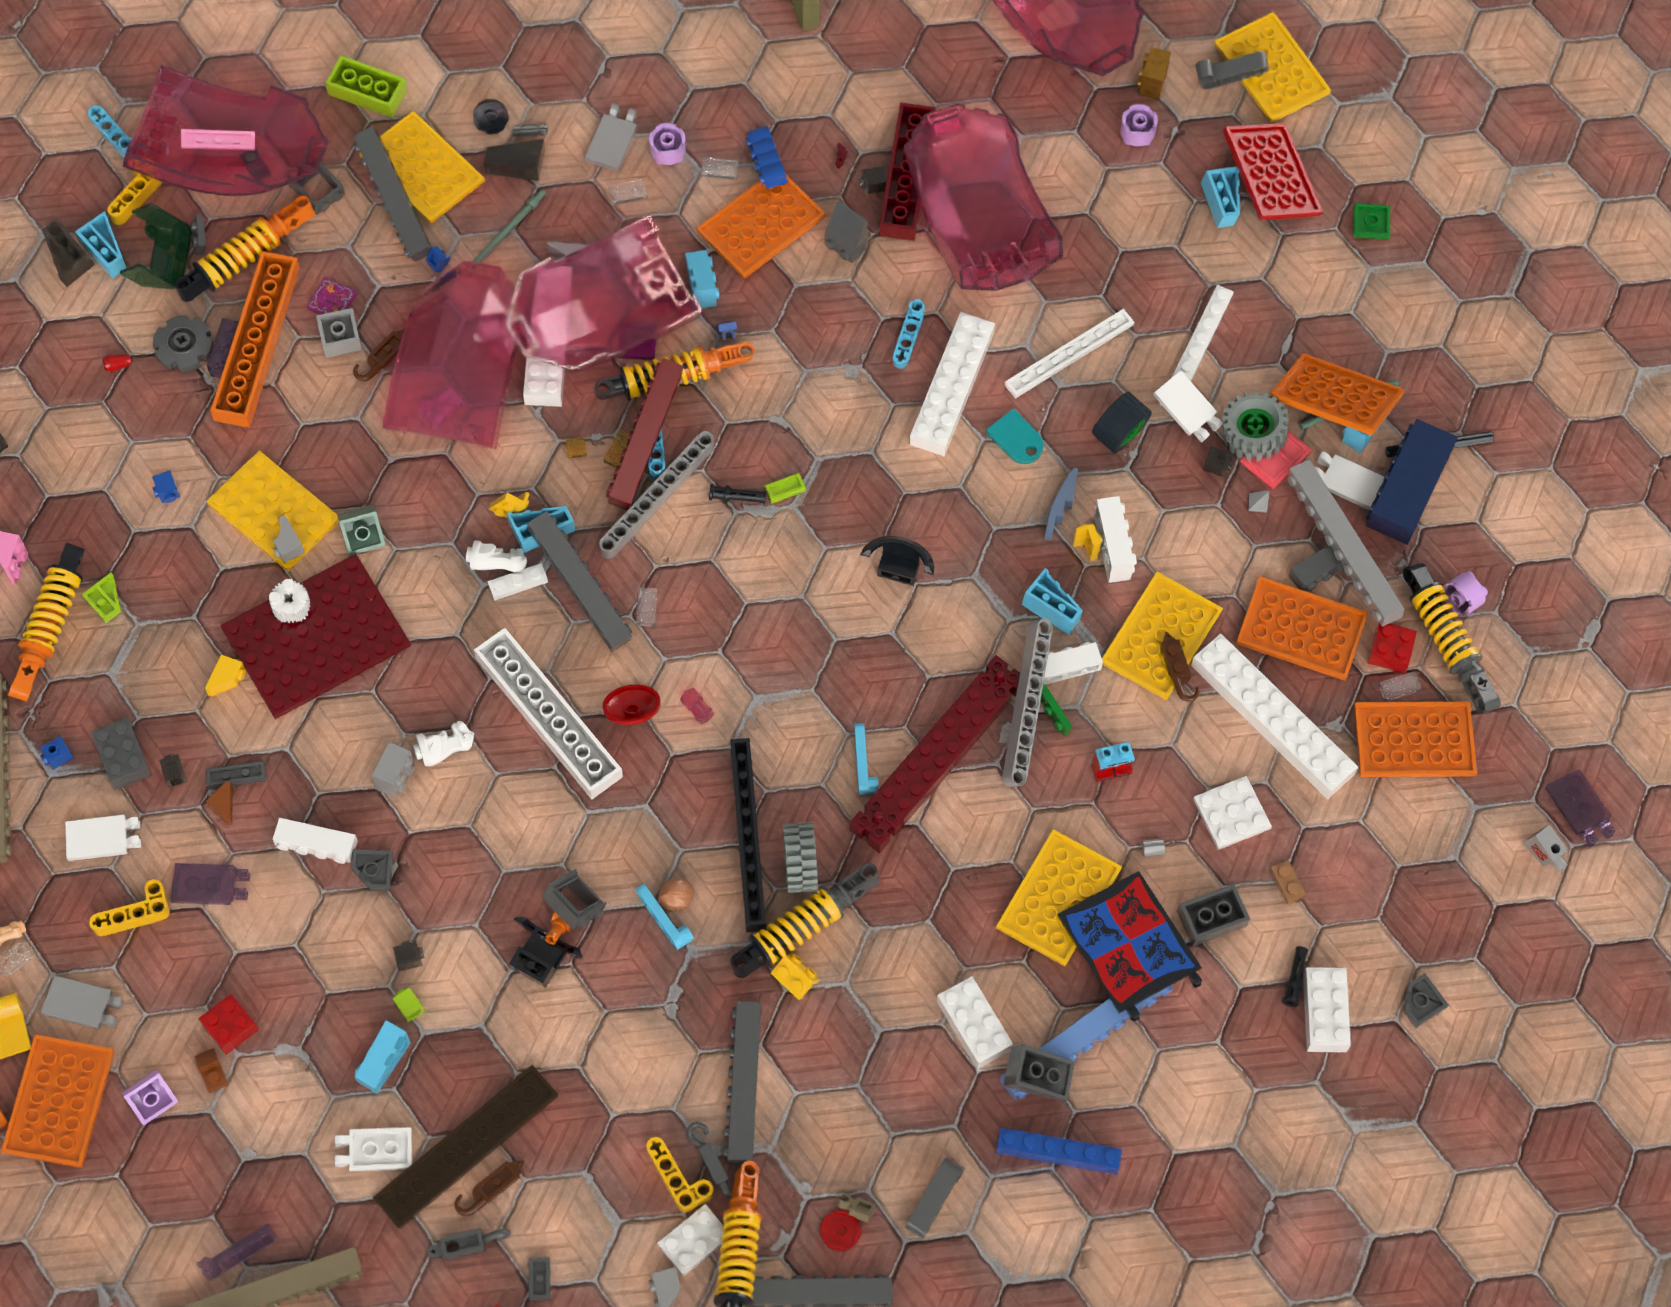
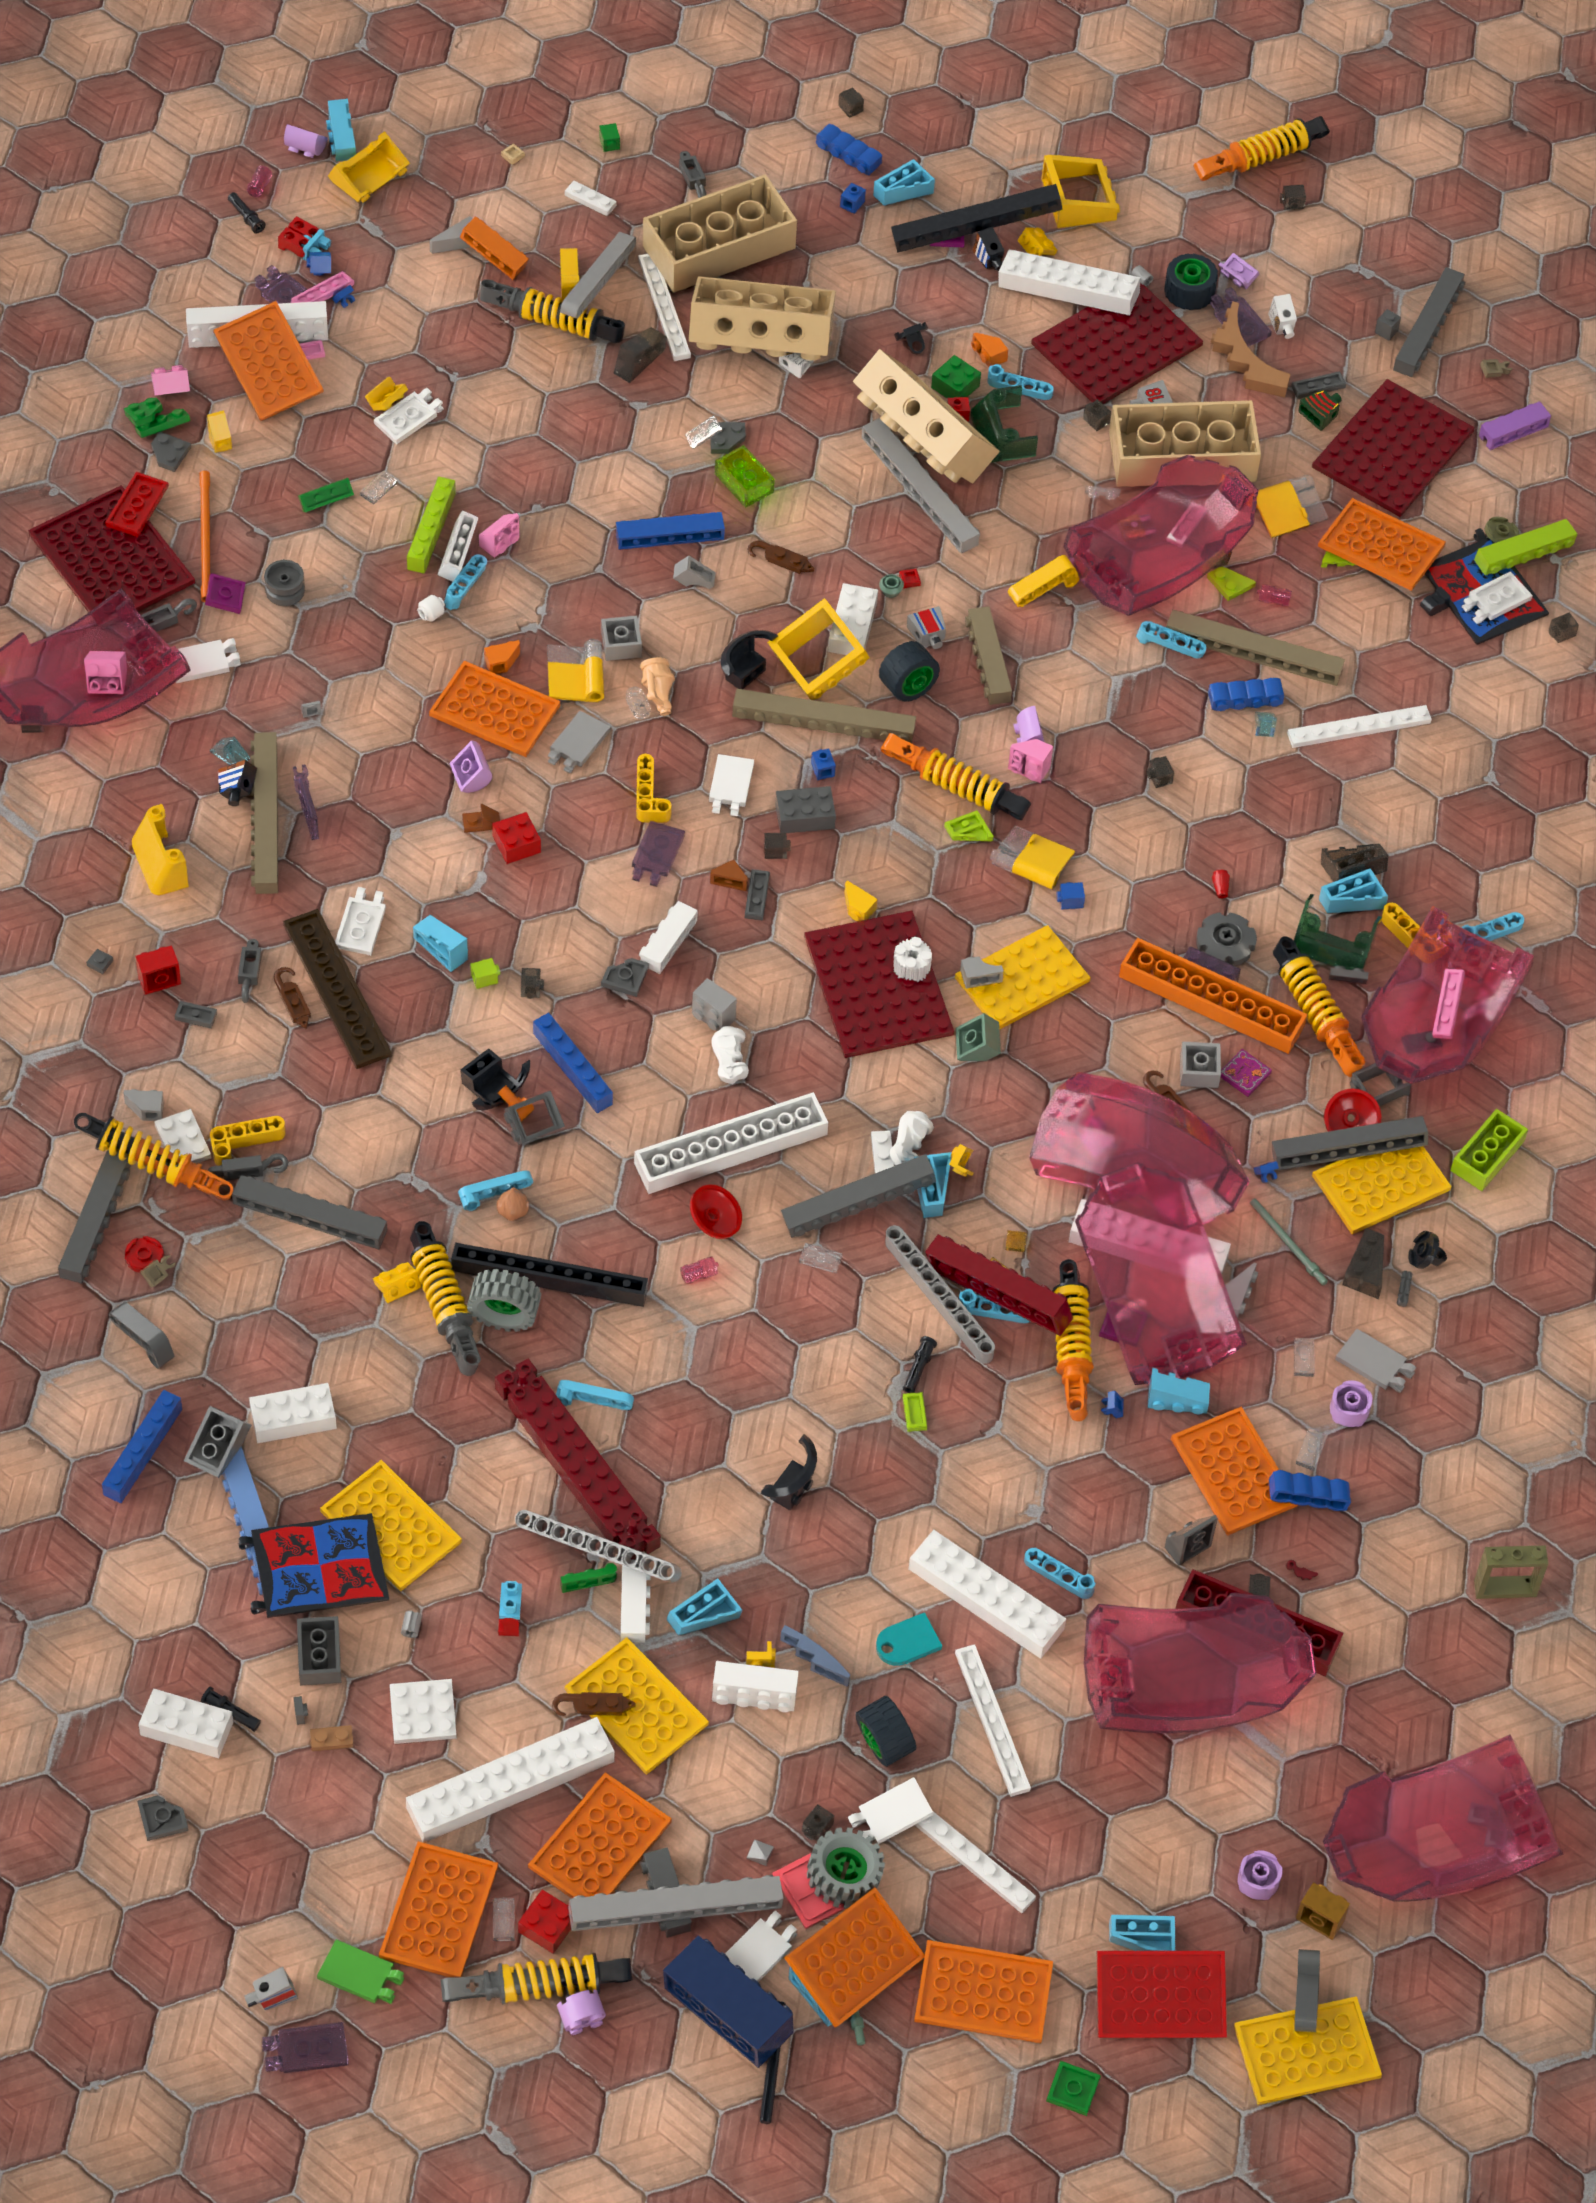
camera: 105 degrees right, 10 degrees down
none -> dark grey plate [293,1696,308,1725]
none -> bright green tile [317,1939,405,2004]
none -> blue brick [533,1012,613,1113]
none -> orange plate [914,1940,1053,2043]
none -> yellow door [990,825,1075,890]
none -> red dish [1324,1088,1382,1132]

